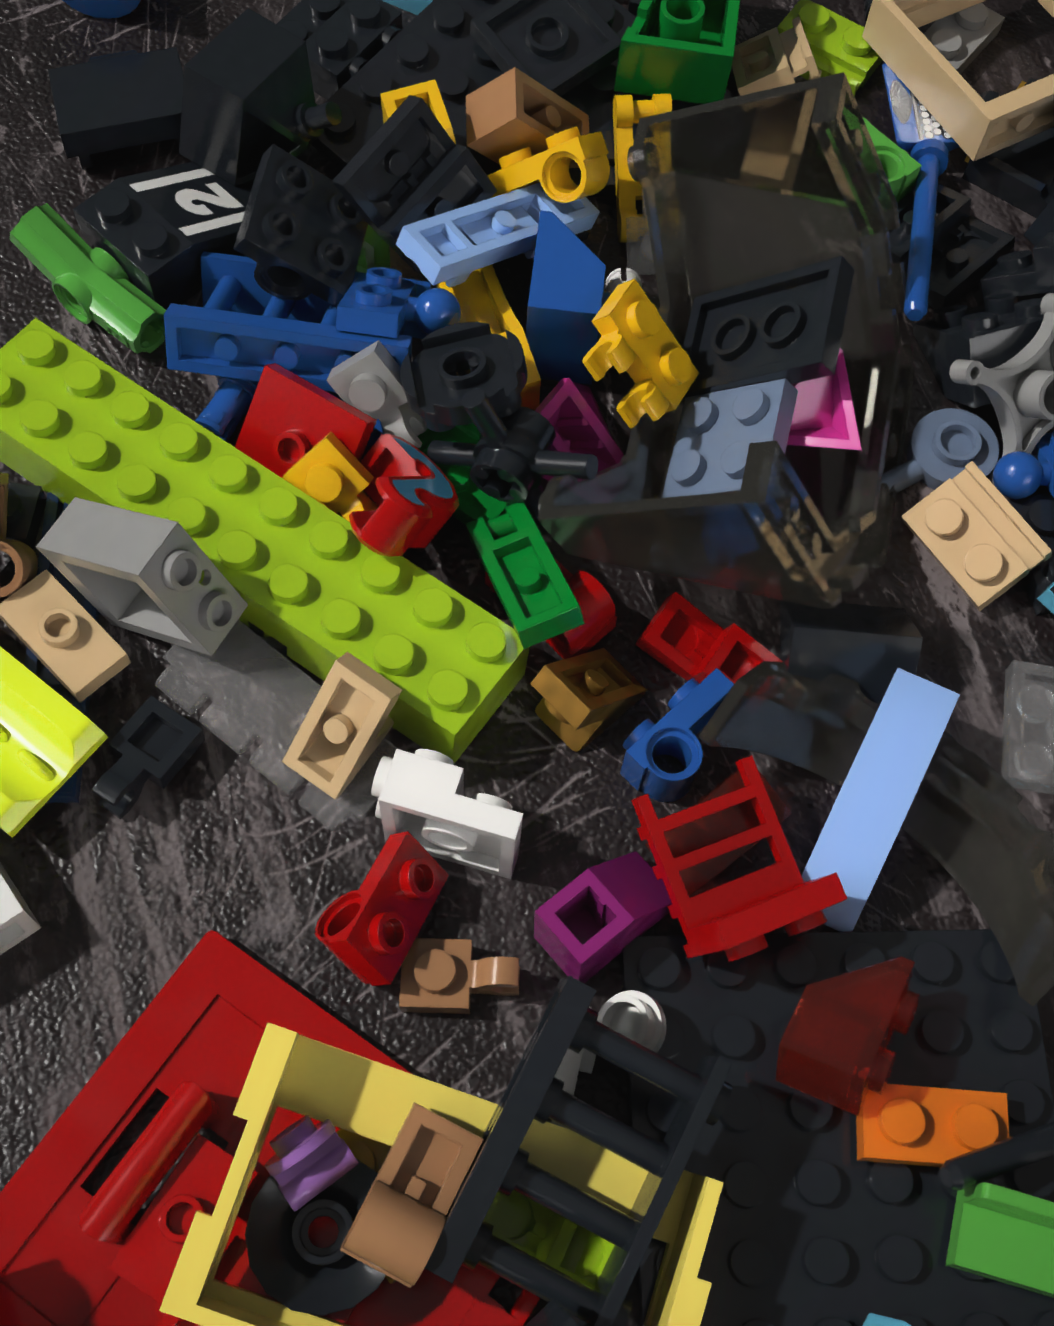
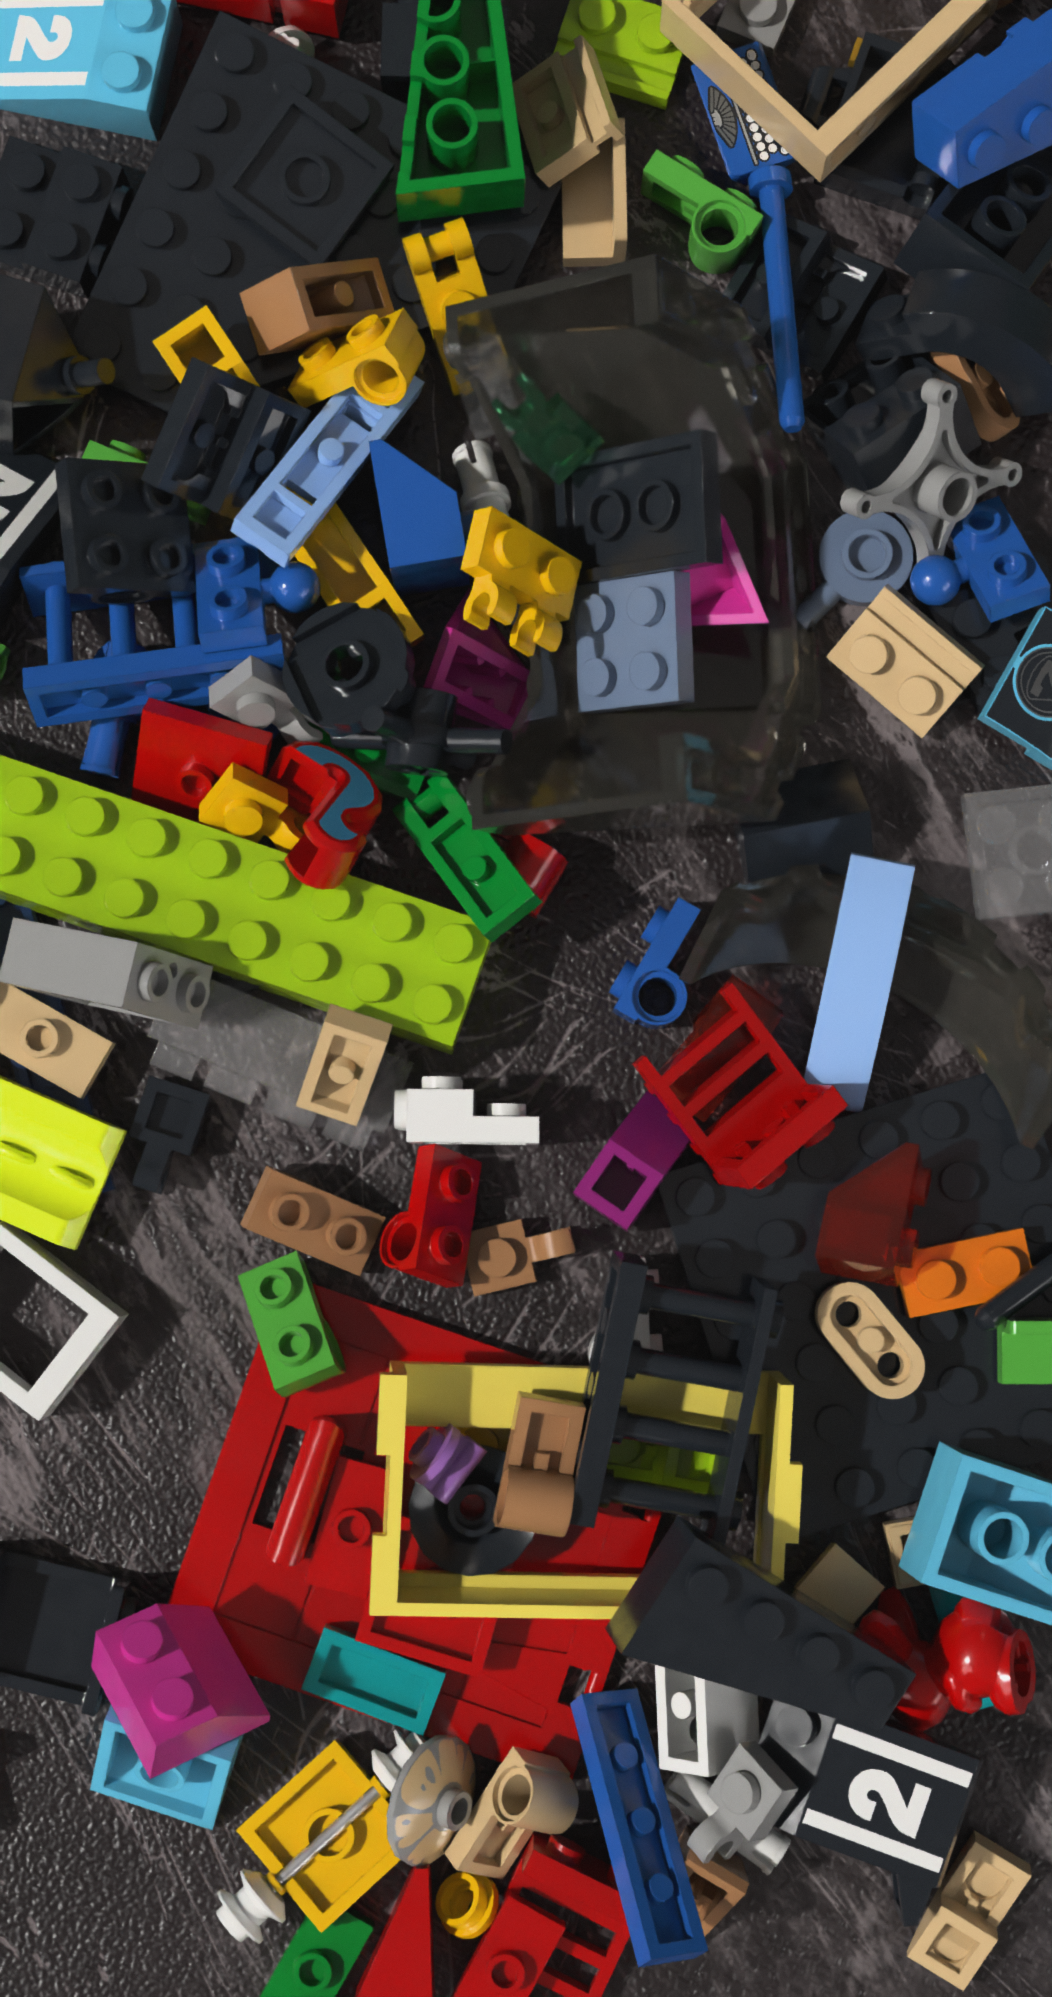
camera: 10 degrees left, 20 degrees up
pearl gold slope [530,648,647,752] -> none
white plate [597,990,666,1053] -> none
red slope [635,591,783,712] -> none
none -> bright green plate [238,1251,346,1398]
none -> medium nougat plate [240,1165,386,1276]
none -> clear green plate [491,374,605,485]
none -> tan plate [815,1281,925,1399]

